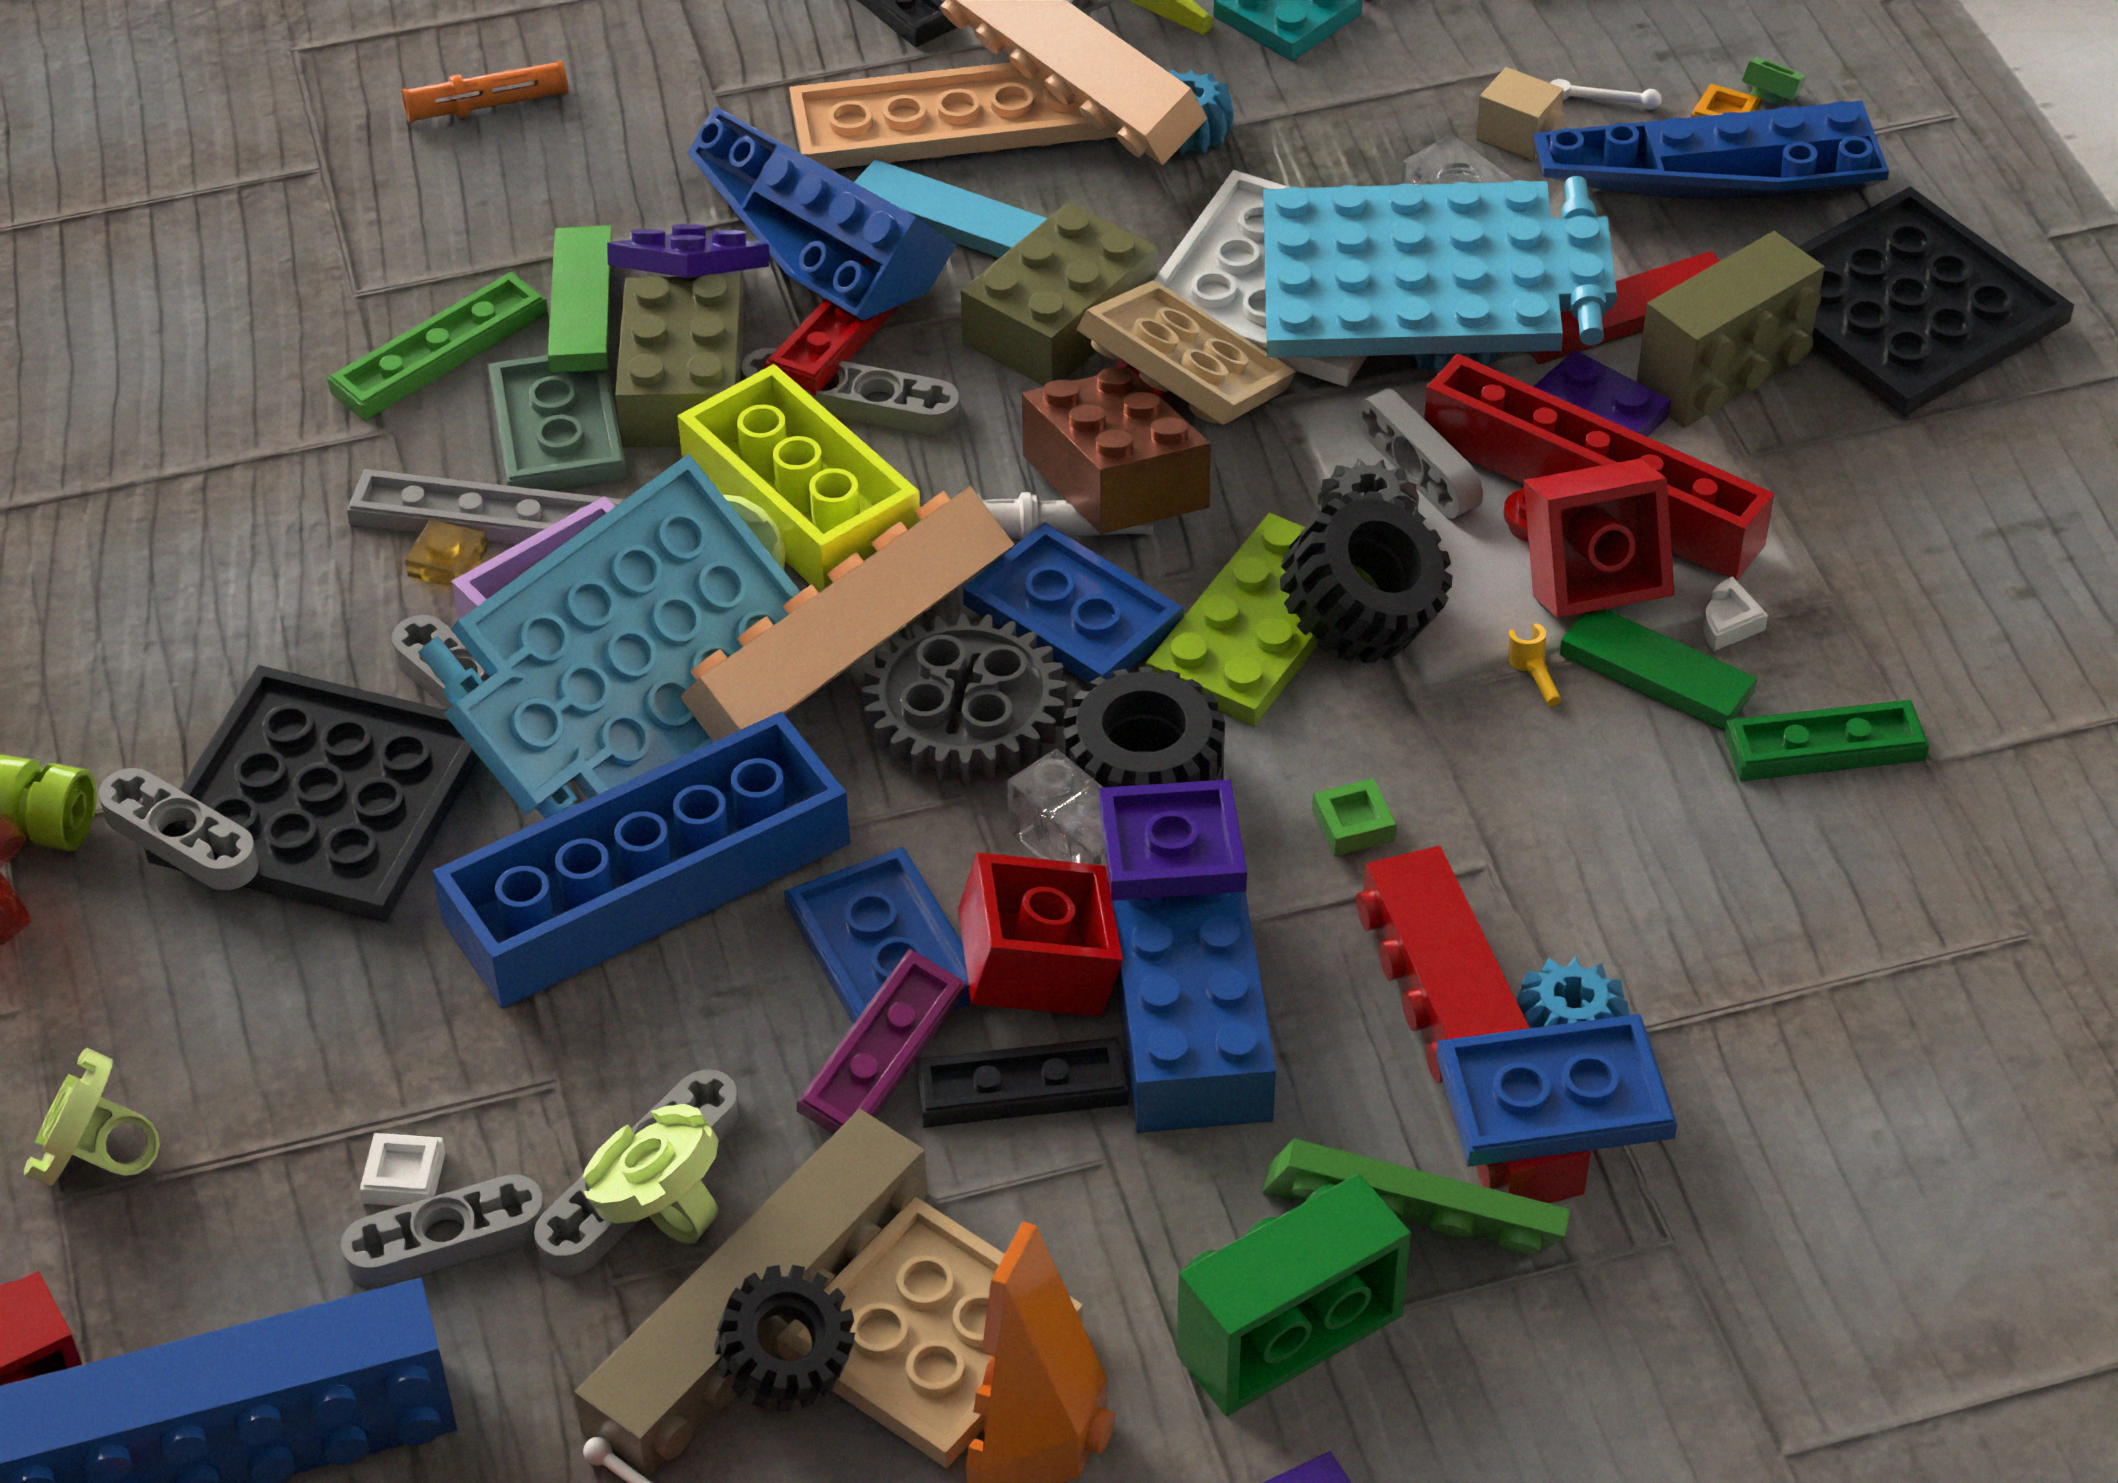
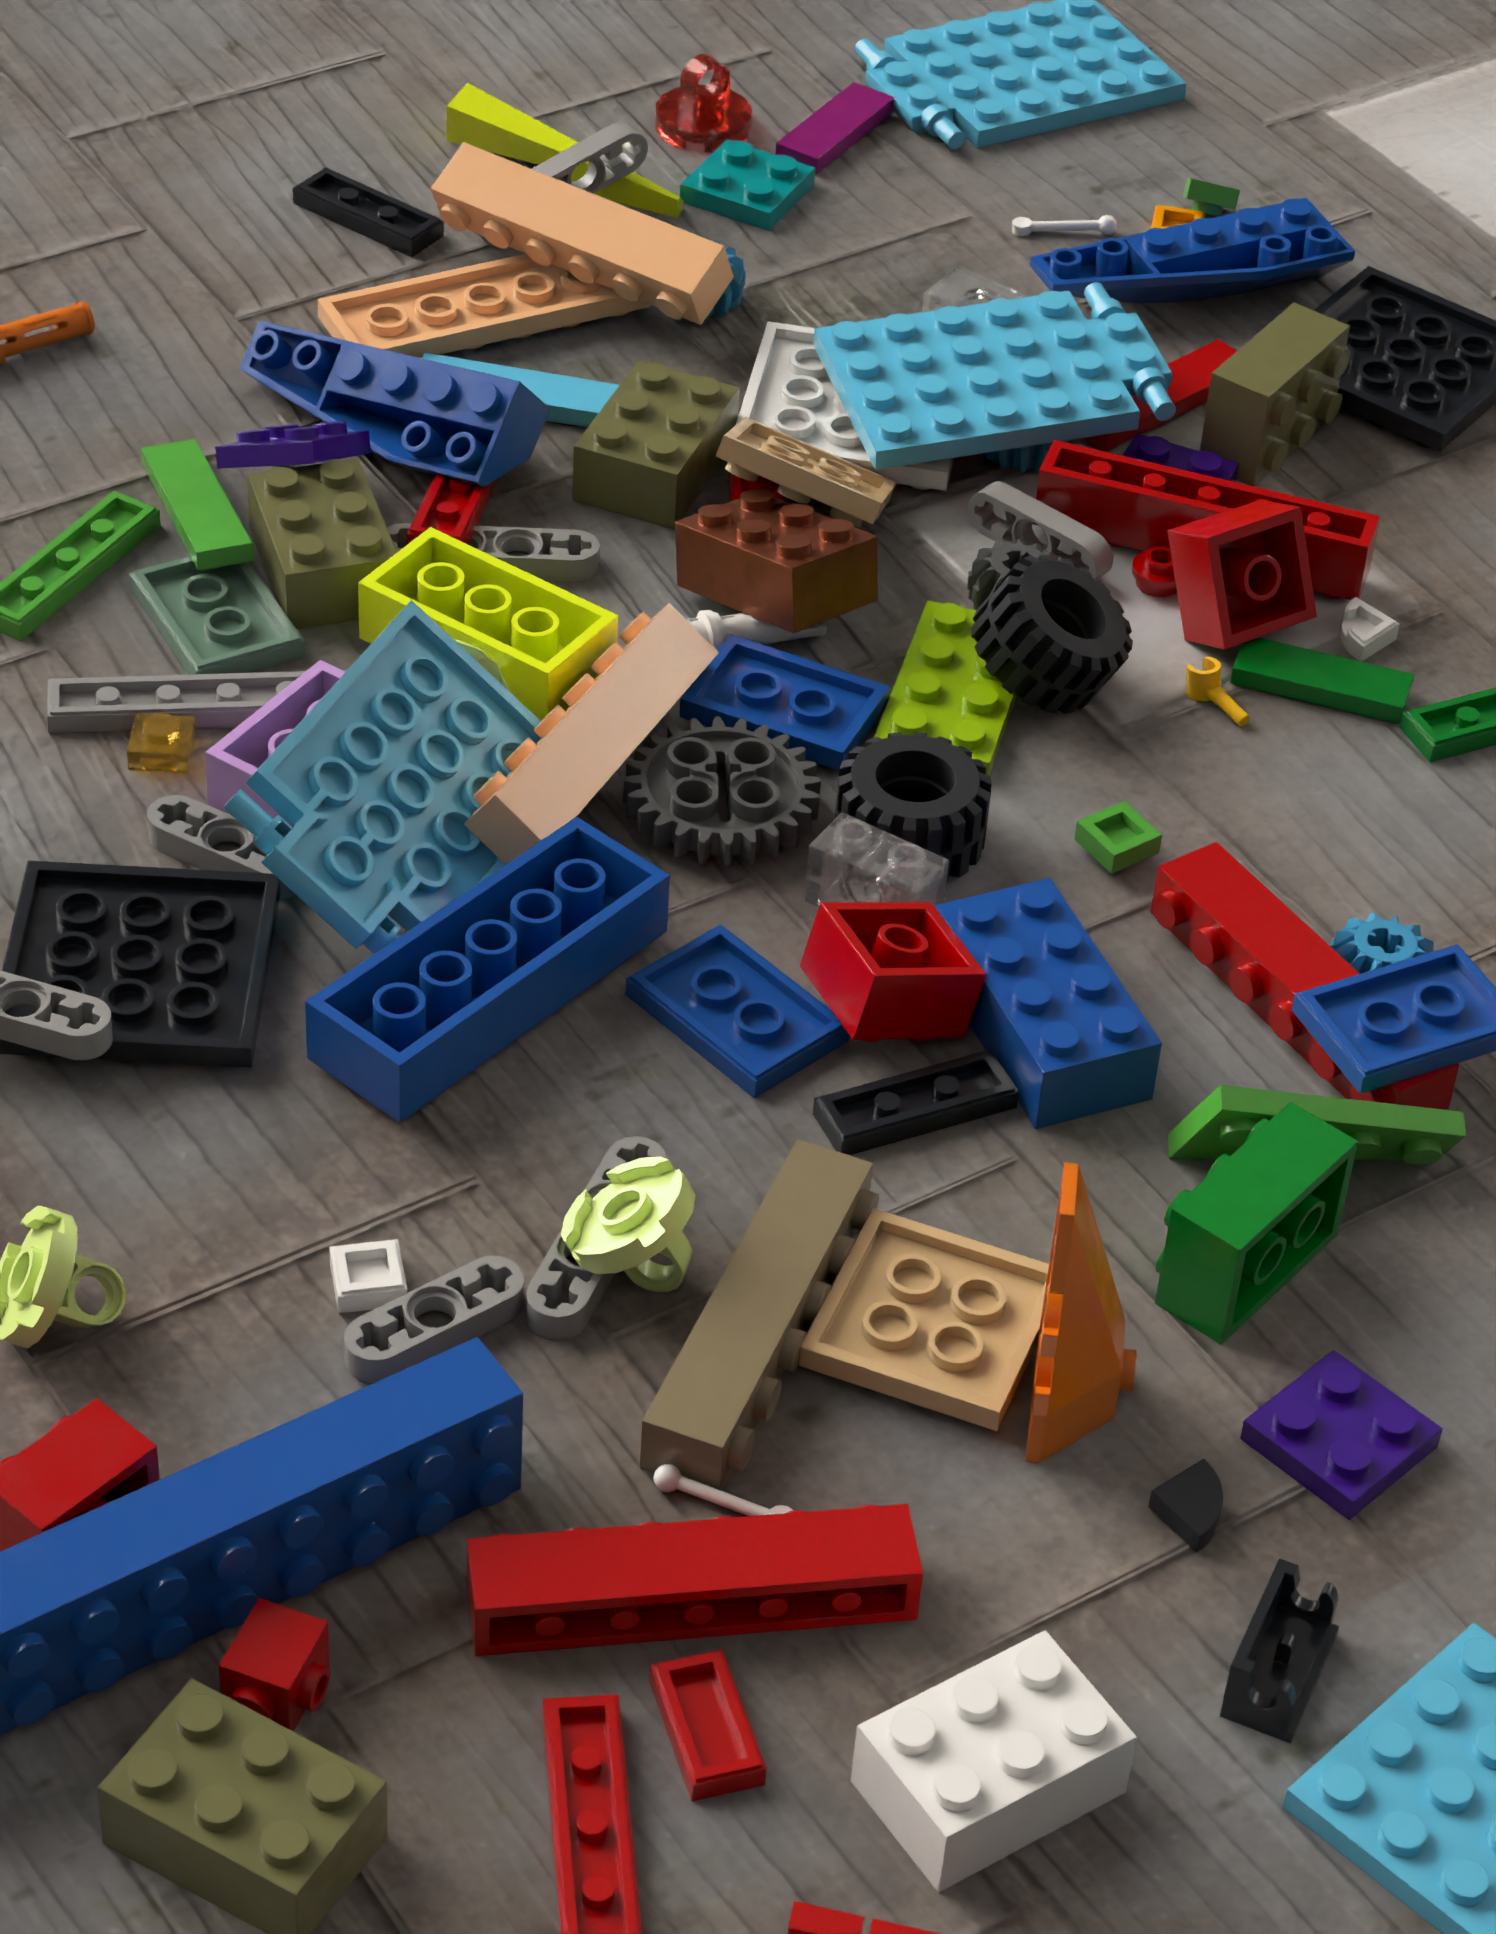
camera: 20 degrees left, 5 degrees down
black tyre [714,1265,855,1411] -> none
magenta tile [796,948,966,1134] -> none
dark purple plate [1099,779,1247,901] -> none
tan brick [1476,67,1566,161] -> none

